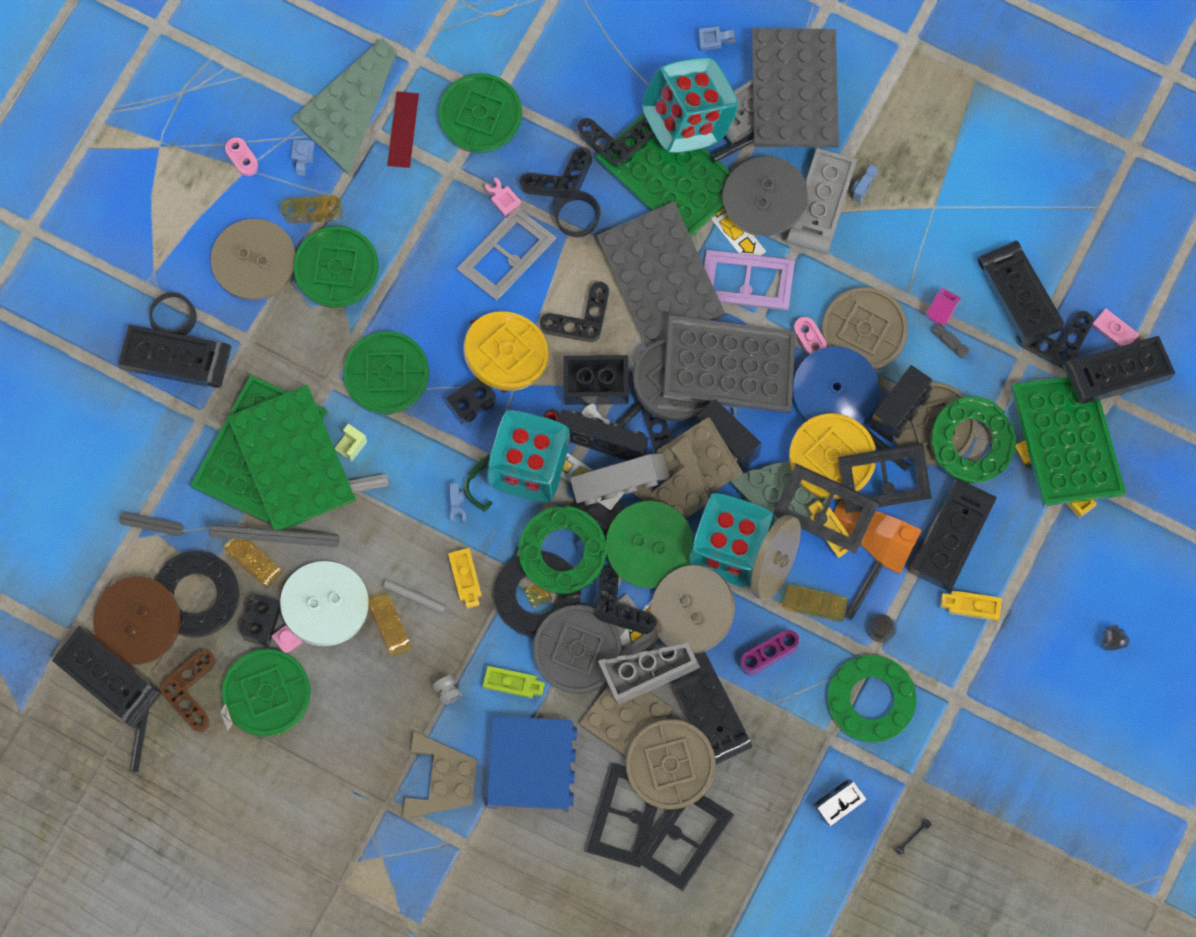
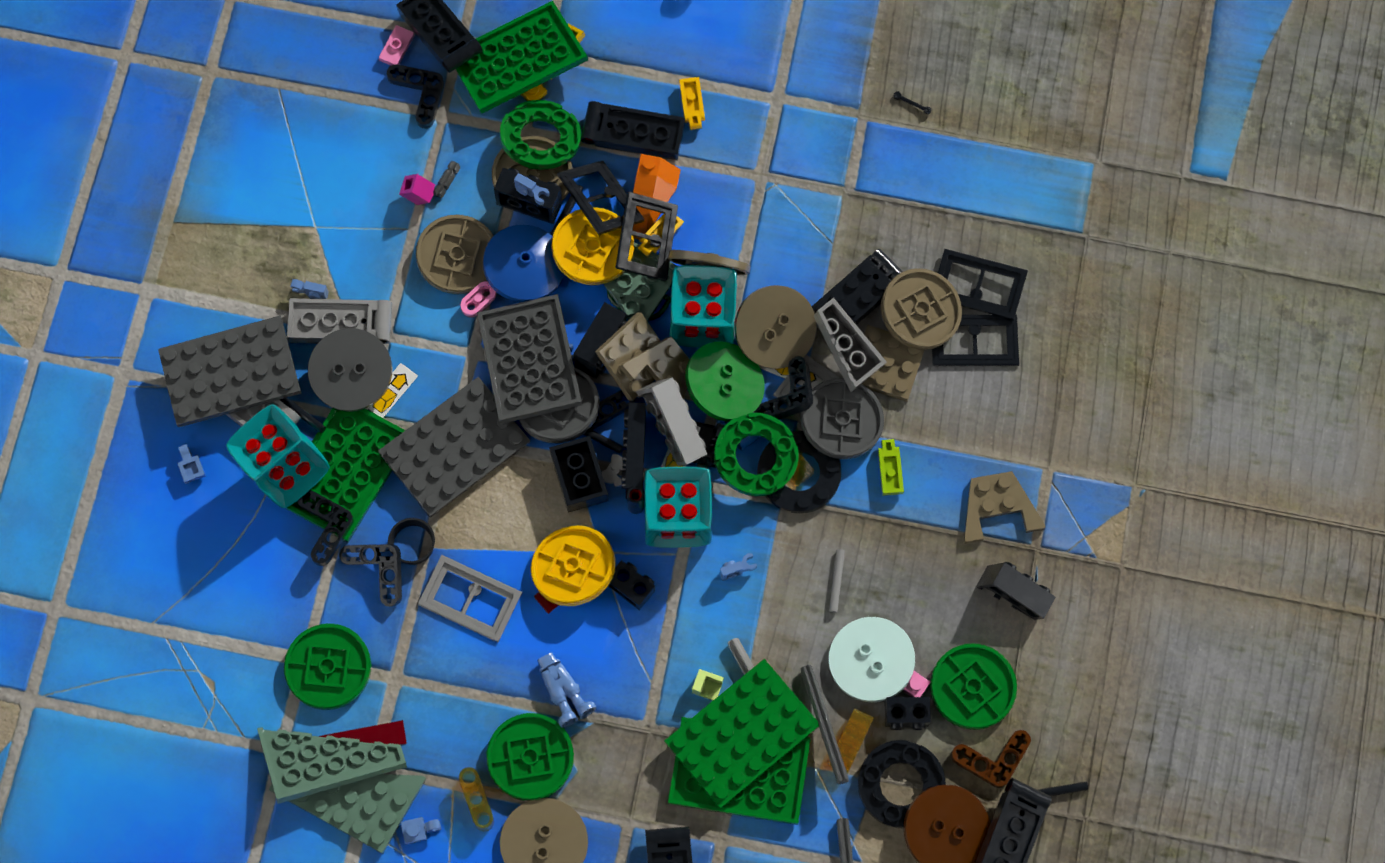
camera: 110 degrees left, 0 degrees up
white sticker [220,704,233,731] -> none
green plate [343,331,429,415] -> none
clear yellow beam [367,592,412,657] -> none
light grey wheel [433,675,462,706] -> none
yellow hinge [448,548,482,609] -> none
dark green piece [464,453,493,512] -> none
bright pink plate [485,178,521,217] -> none
blue panel [487,716,577,813] -> none
black beam [540,282,609,342] -> none
lavender door [704,250,795,310] -> none
magenta beam [740,630,799,676] -> none
clear yellow beam [782,585,849,622] -> none
brick [812,778,866,826] -> none
green plate [827,655,917,743] -> none
black bar [844,561,884,620] -> none
clear smoke cone [866,613,896,643] -> none
black hinge [977,240,1064,346] -> none
none -> sand green wing [257,727,407,804]
none -> medium blue plate [514,173,550,205]
none -> medium blue piece [537,653,596,728]
none -> black wedge [976,562,1056,620]

